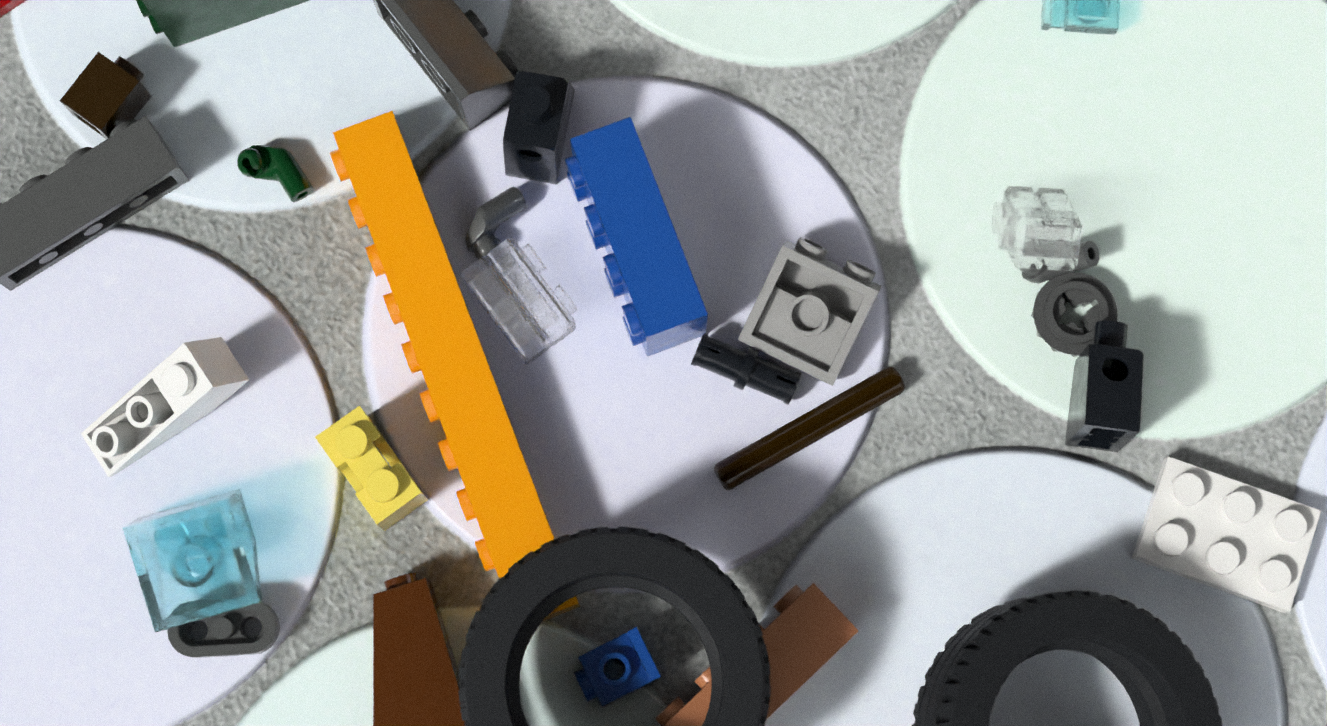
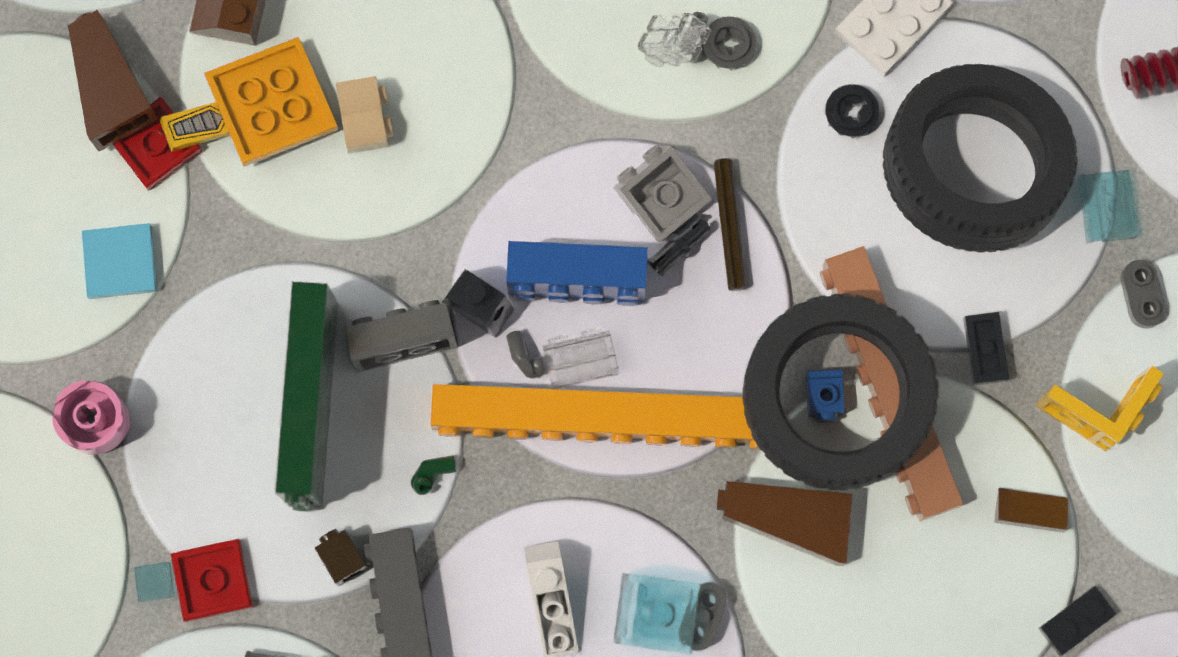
camera: 65 degrees left, 0 degrees up
light yellow brick [315,405,428,531] -> none
black torso [1065,320,1144,452] -> none
none -> black gear [825,84,879,138]

